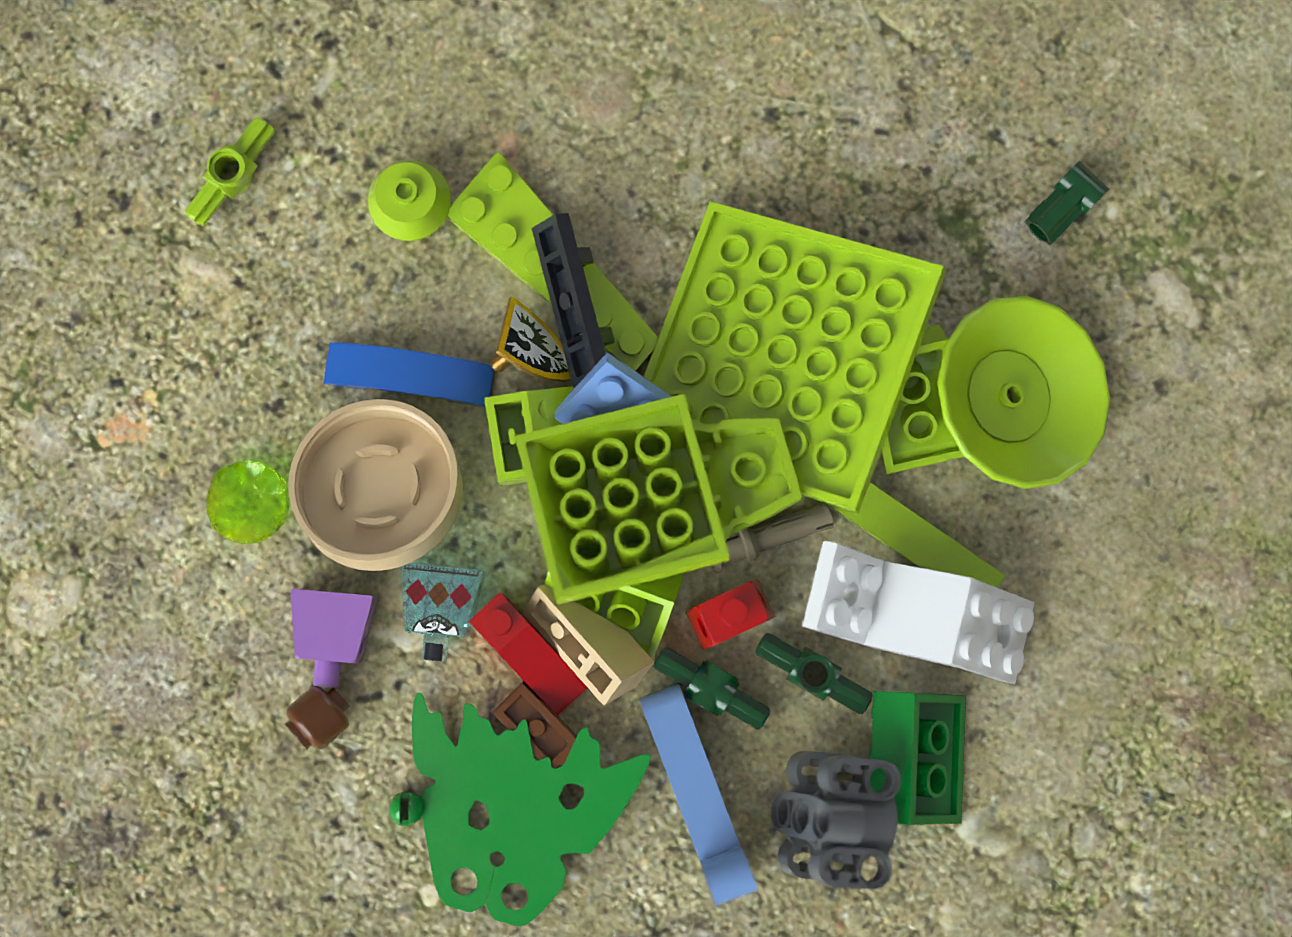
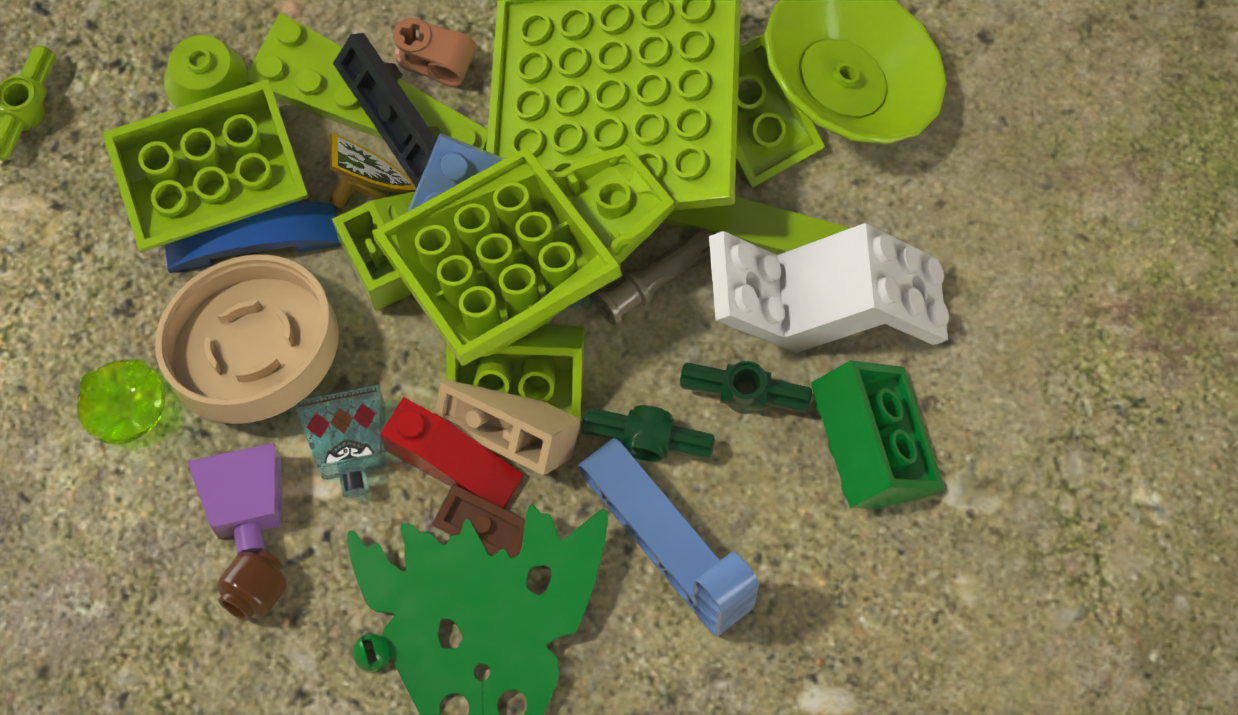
camera: 15 degrees left, 15 degrees down
red torso [685,579,775,650] -> none
dark grey piece [771,751,900,890] -> none
none -> lime slope [101,79,309,253]
none -> nougat piece [393,18,477,86]

